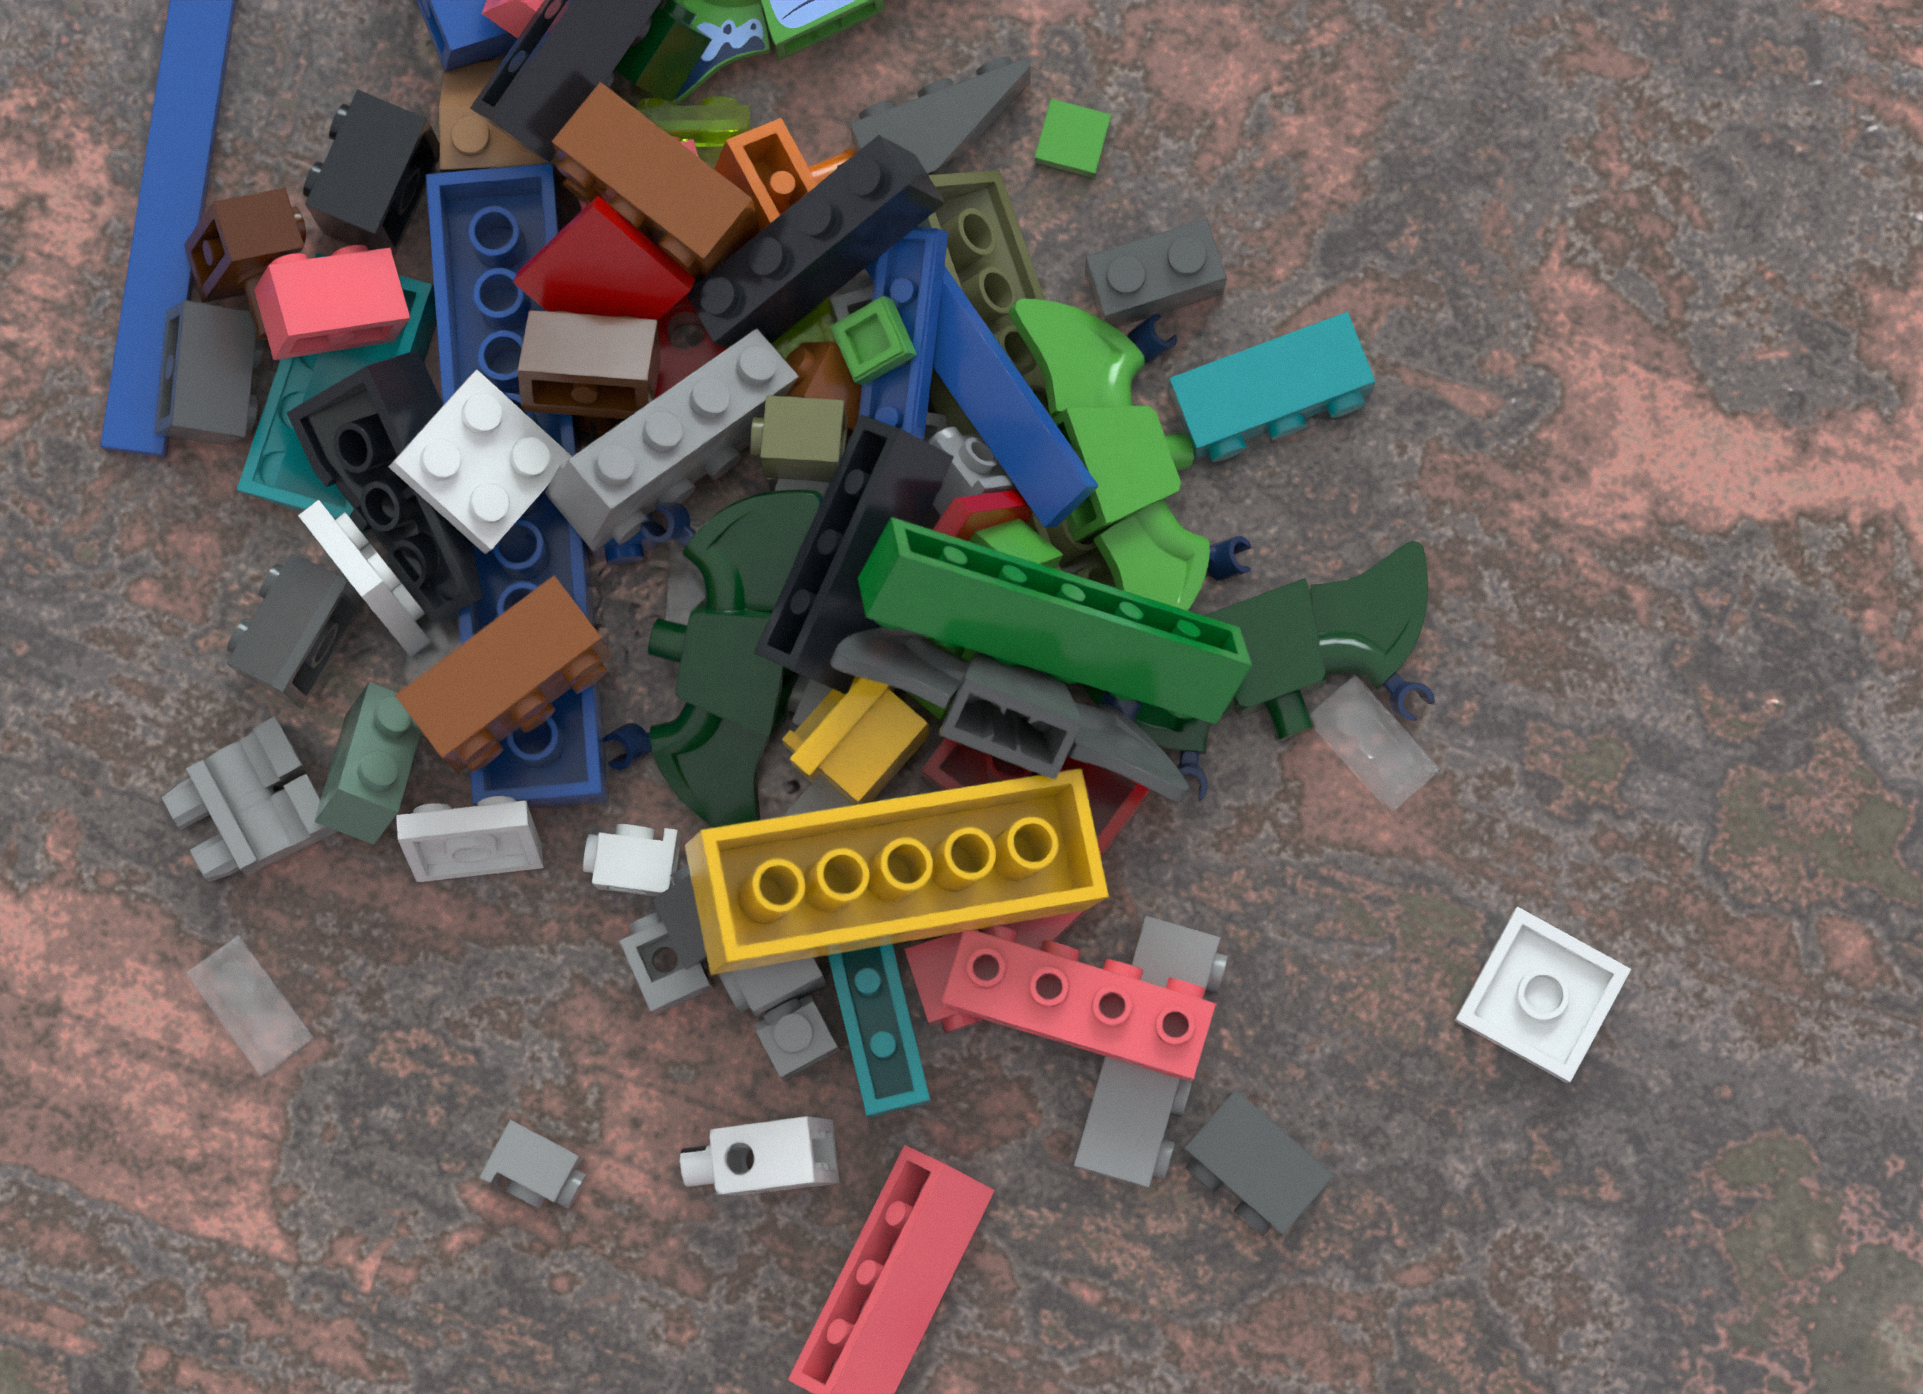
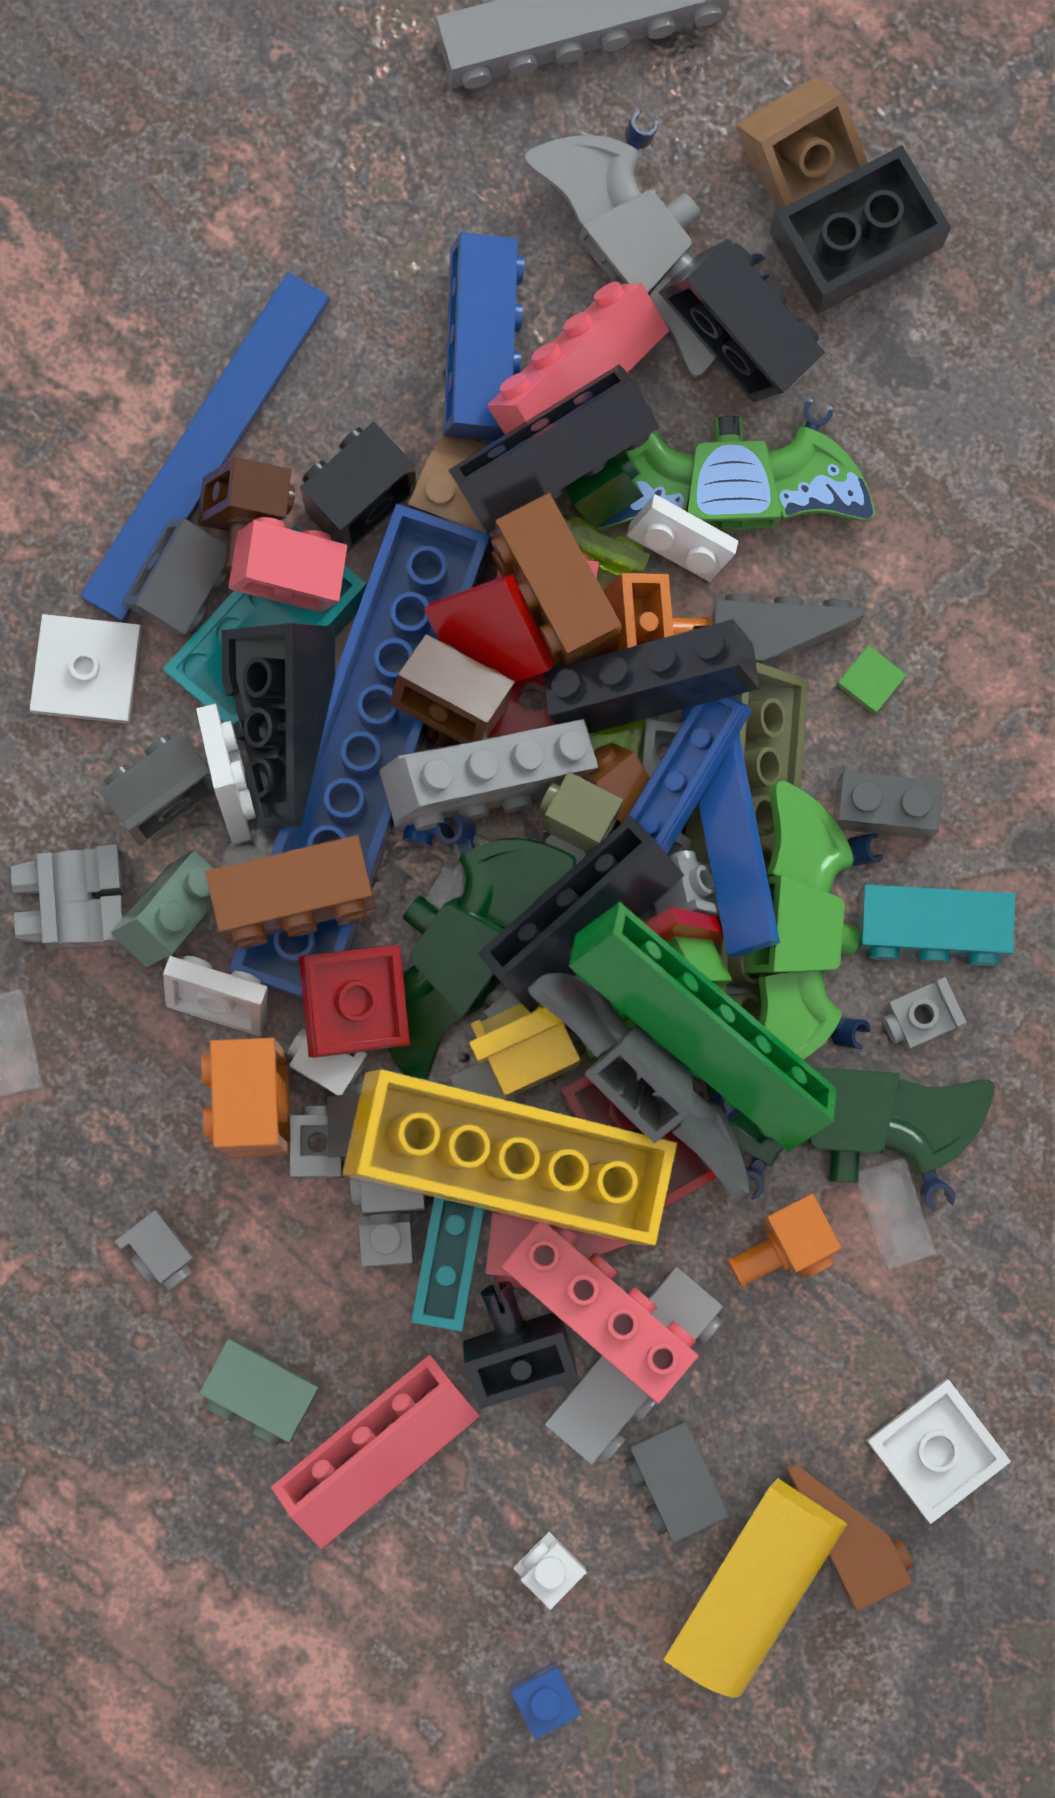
camera: 15 degrees right, 0 degrees up
white plate [389,370,572,554] -> none
white torso [680,1116,840,1196] -> none
bright green tile [830,296,917,385] -> none
none -> white plate [30,614,142,724]
none -> sand green brick [199,1338,321,1446]
none -> orange brick [201,1038,290,1158]
none -> red tile [299,944,410,1058]
none -> black brick [463,1281,578,1409]
none -> white brick [513,1531,587,1610]
none -> white plate [627,494,738,582]
none -> yellow brick [663,1478,848,1697]
none -> orange brick [727,1193,842,1288]
none -> dark orange slope [784,1462,914,1611]
none -> light grey brick [882,977,967,1051]

